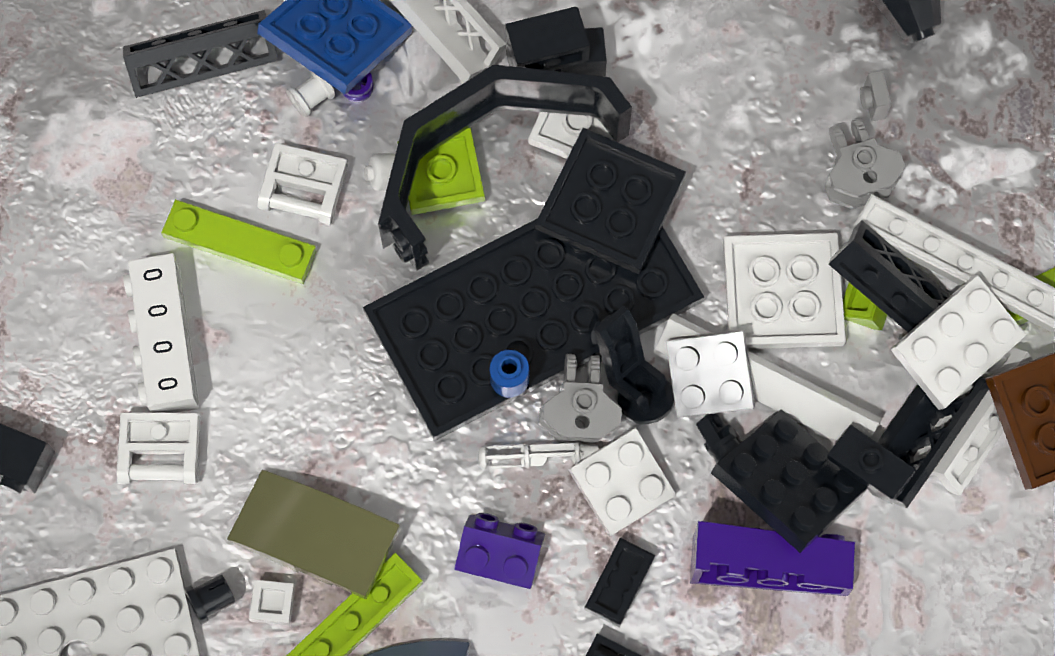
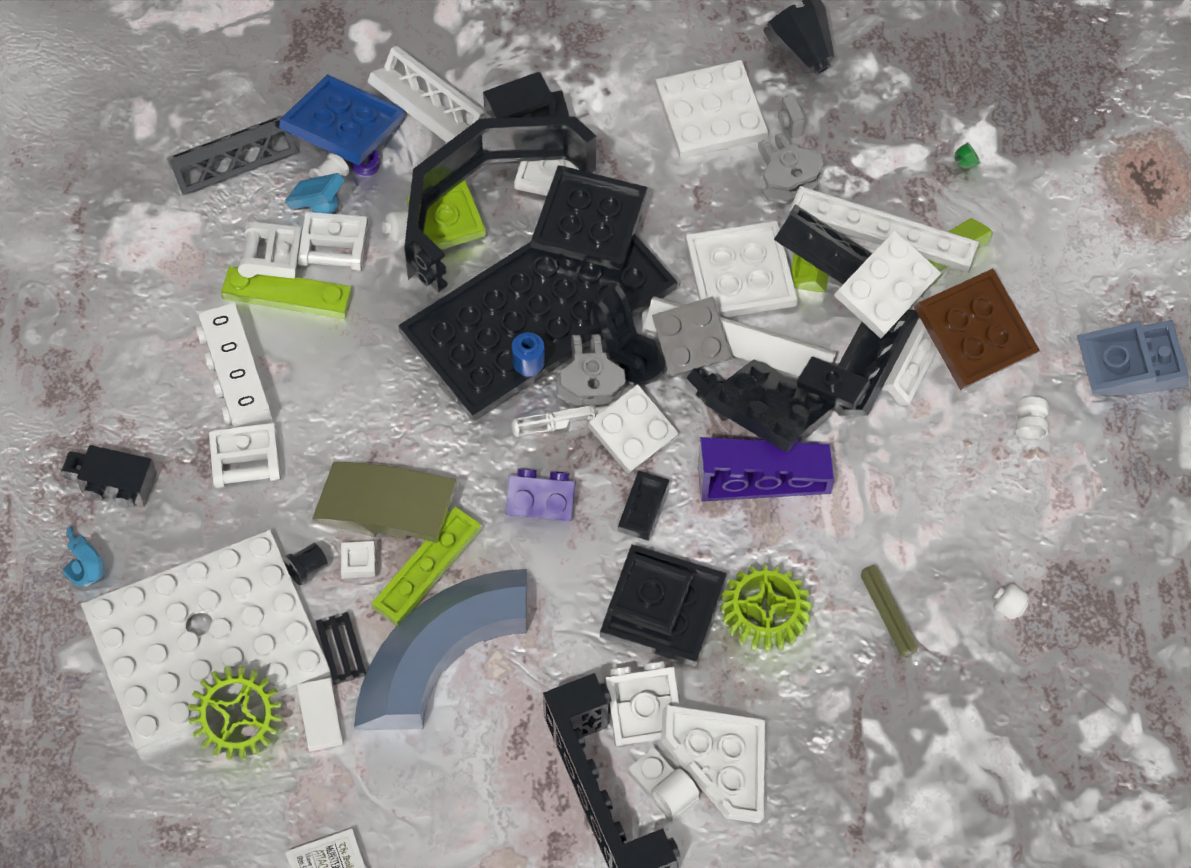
camera: 10 degrees left, 10 degrees down
none -> white plate [238,222,302,279]
none -> dark azure tile [285,173,345,214]
none -> white plate [655,60,768,159]

